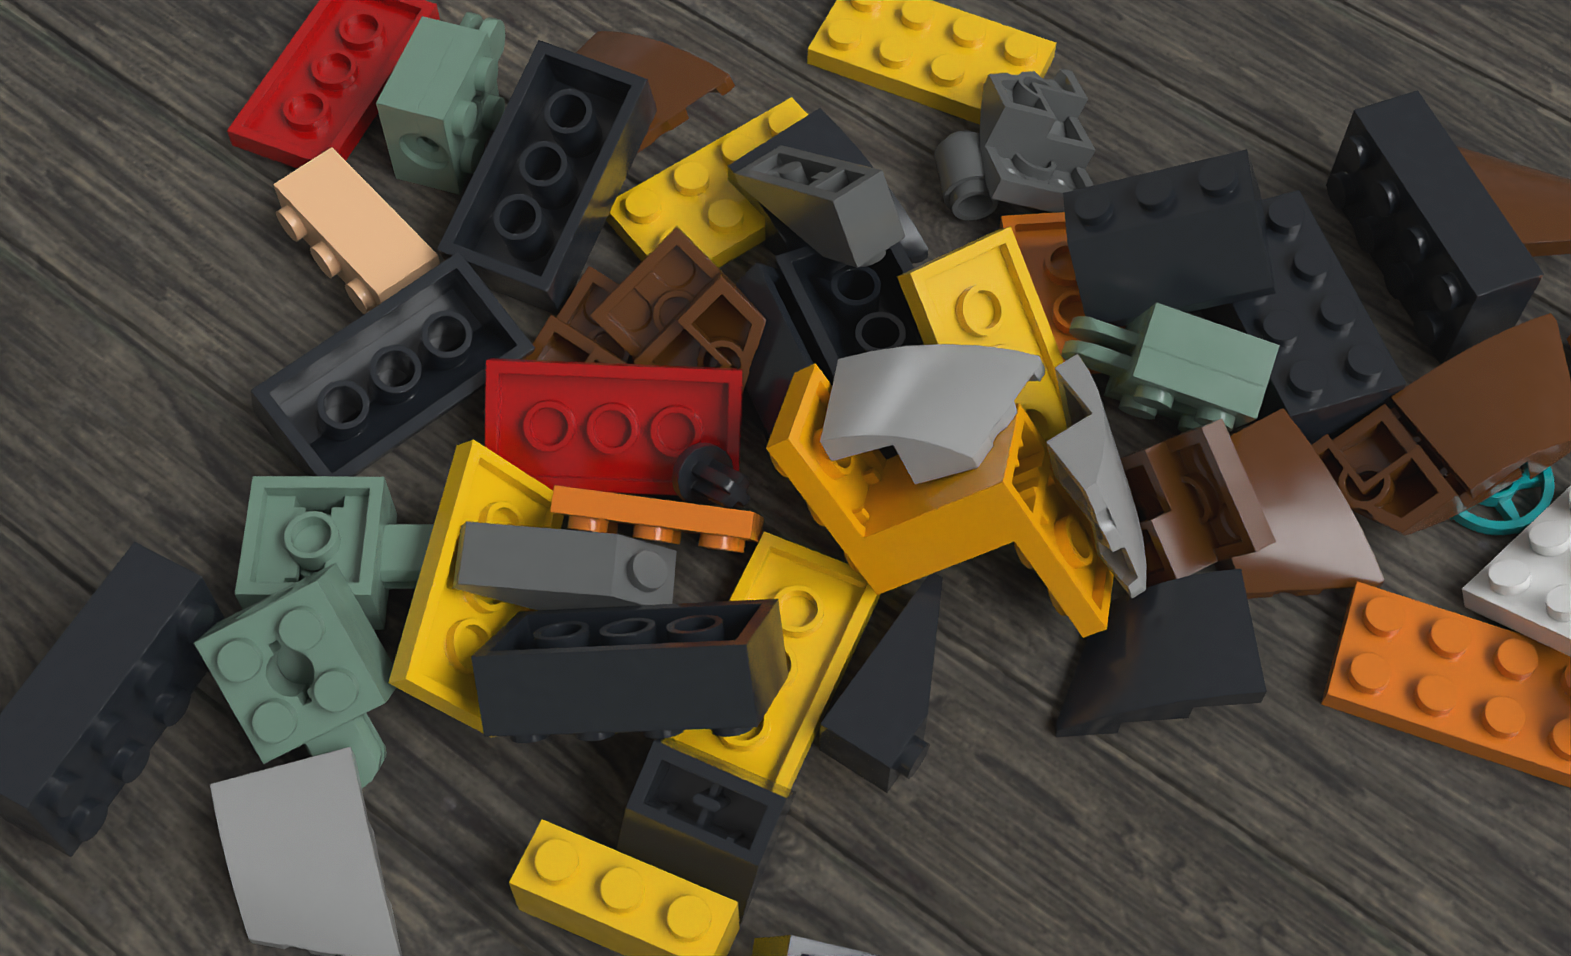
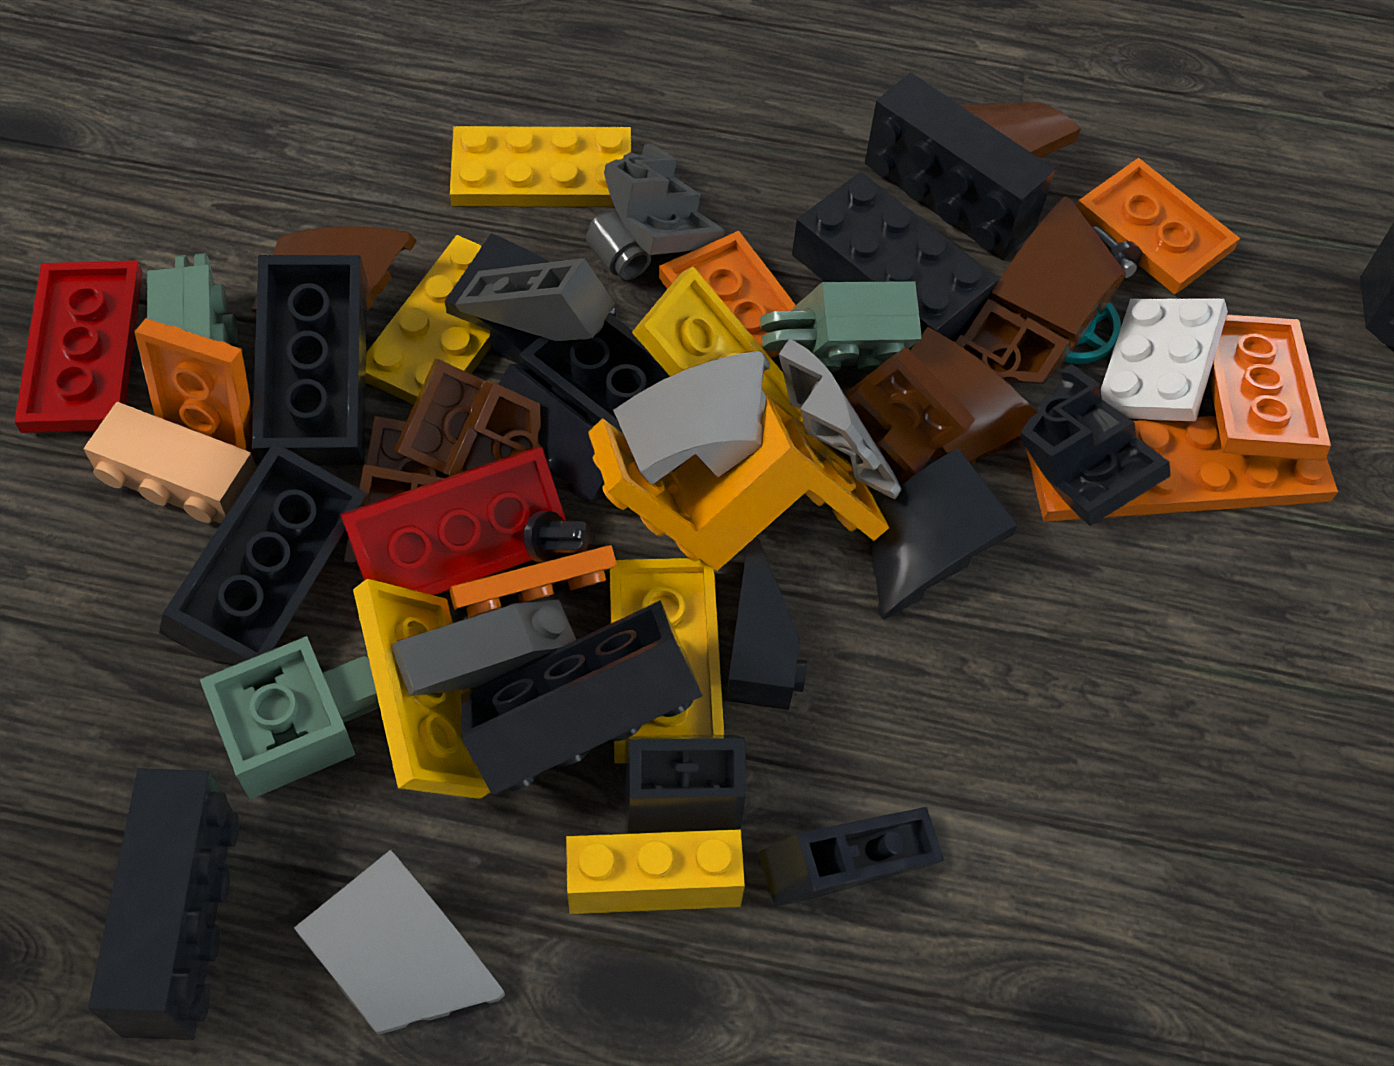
camera: 30 degrees left, 0 degrees up
sand green brick [194,563,396,788] -> none
black slope [1063,149,1276,327] -> none
none -> orange plate [134,318,258,462]
none -> black slope [1020,364,1171,526]

